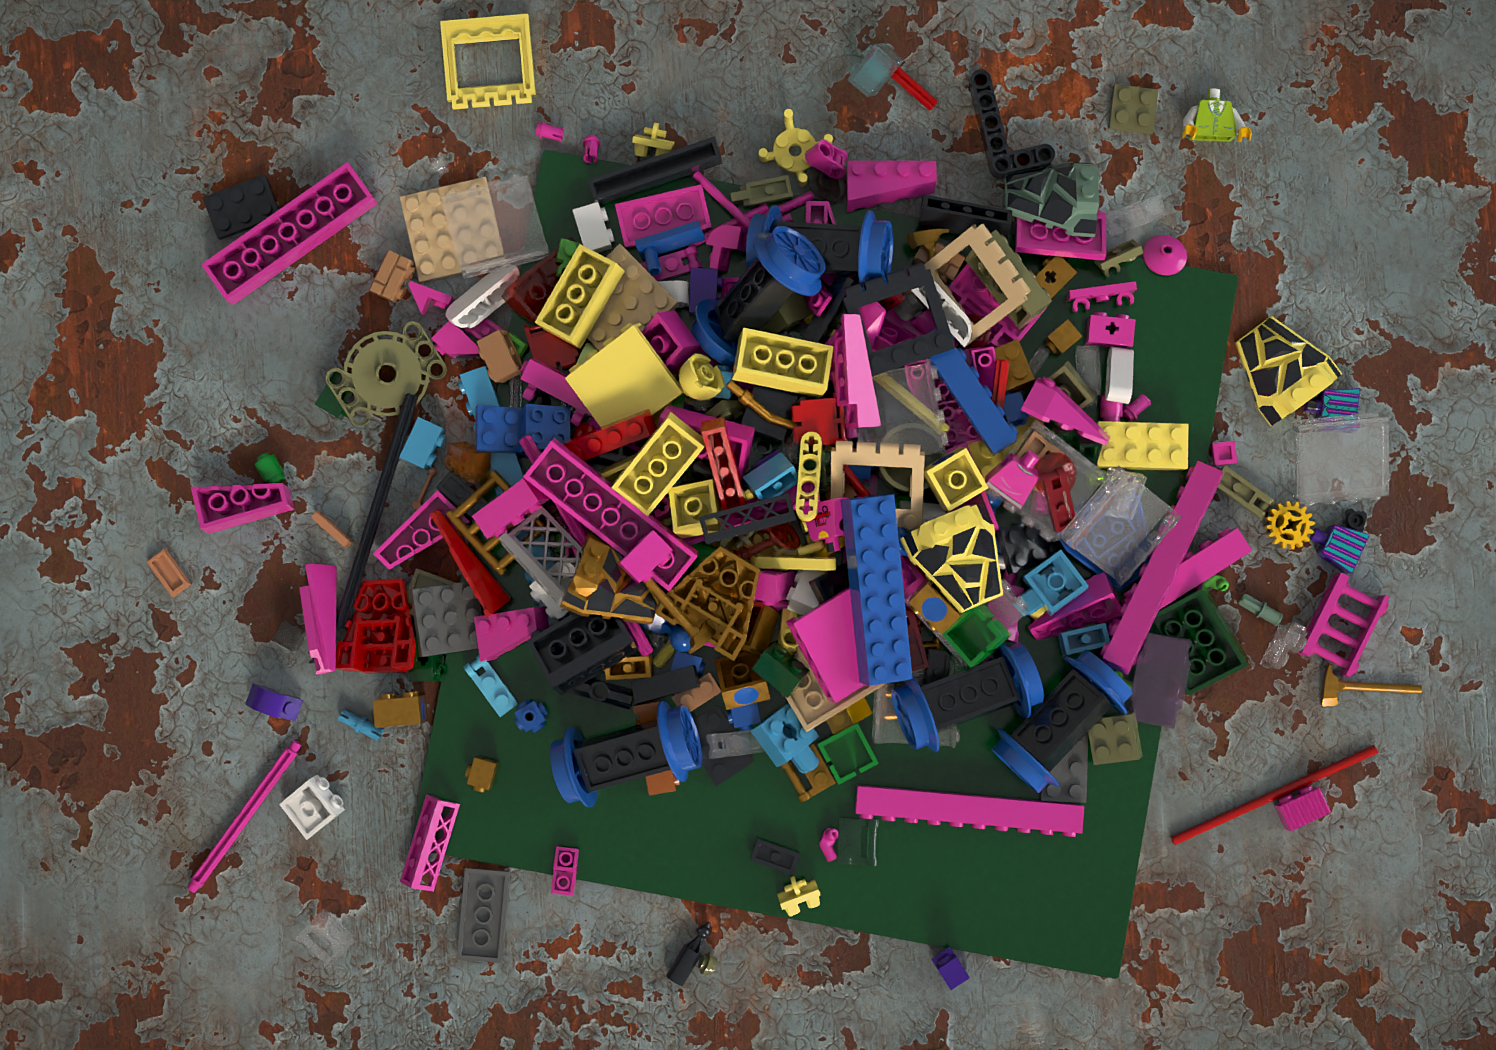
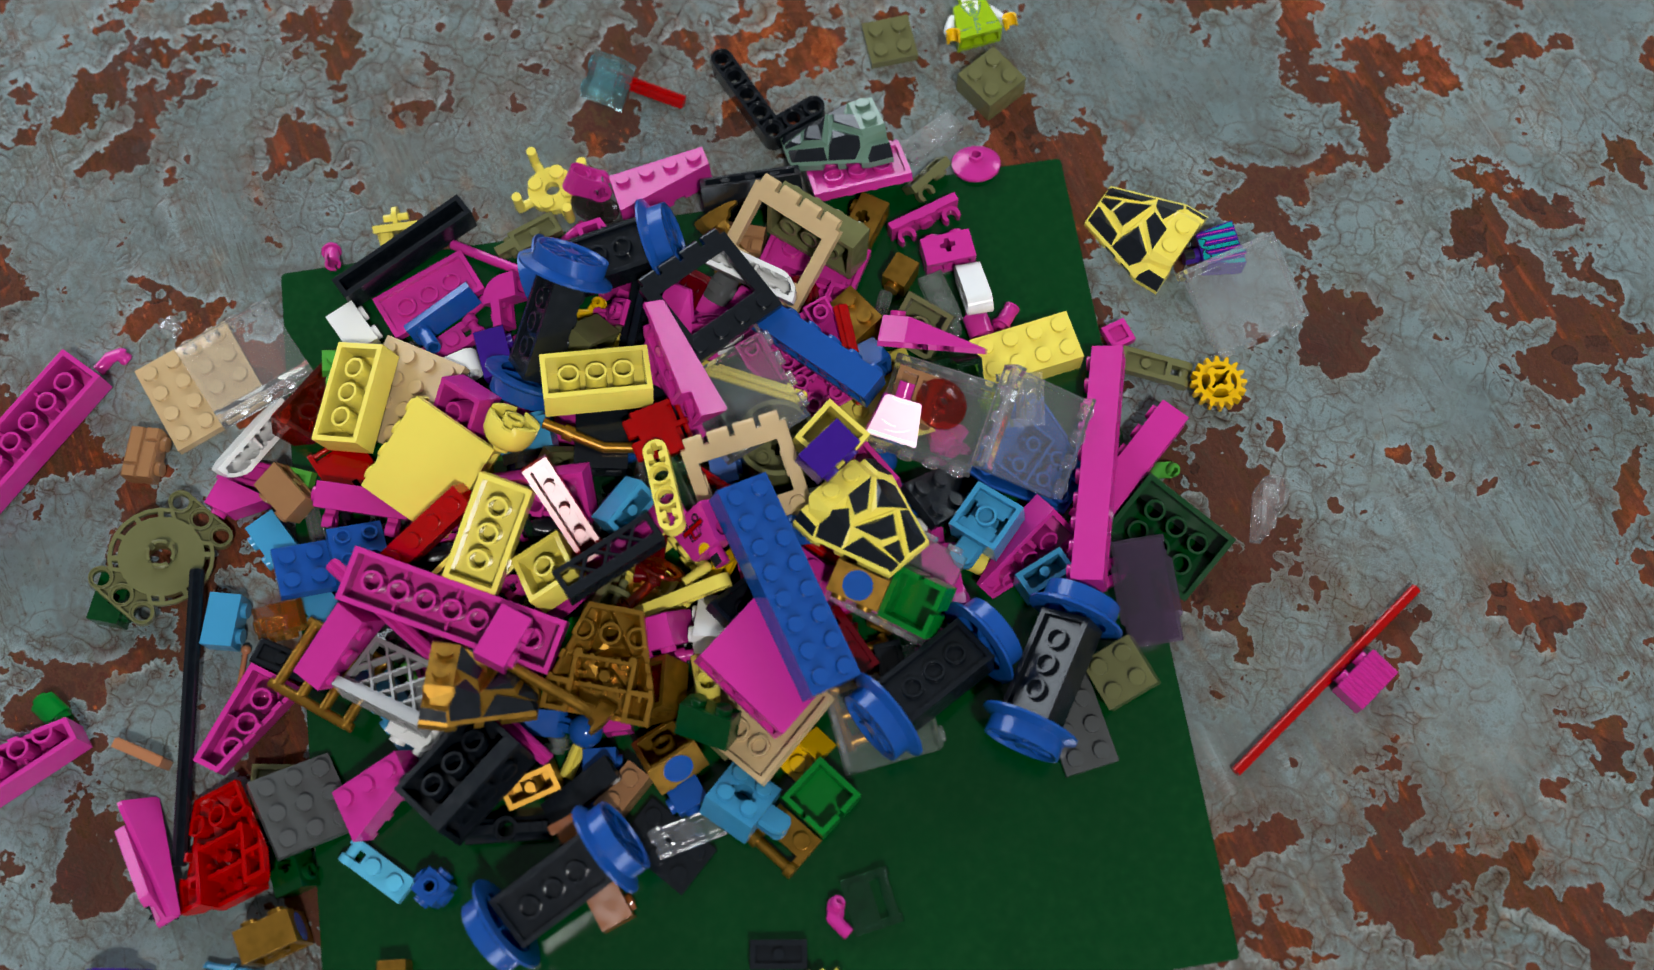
camera: 15 degrees left, 15 degrees down
clear smoke brick [272,620,306,651] -> none
dark pink slope [409,281,455,317] -> none
red wedge [430,509,511,617] -> none
light yellow hinge [440,14,536,110] -> none
dark pink pin [535,121,564,142] -> none
dark pink brick [854,785,1084,837] -> none
dark red plate [1039,466,1078,533] -> none
sand green axle [1238,594,1283,626] -> none
dark pink fence [1296,573,1390,677] -> none
dark purple torso [1310,525,1370,574] -> none
pearl gold piece [1321,663,1422,707] -> none
black plate [1342,508,1367,532] -> none
none -> dark pink arm [93,348,132,375]
none -> dark purple brick [795,418,861,485]
none -> olive brick [956,47,1026,121]

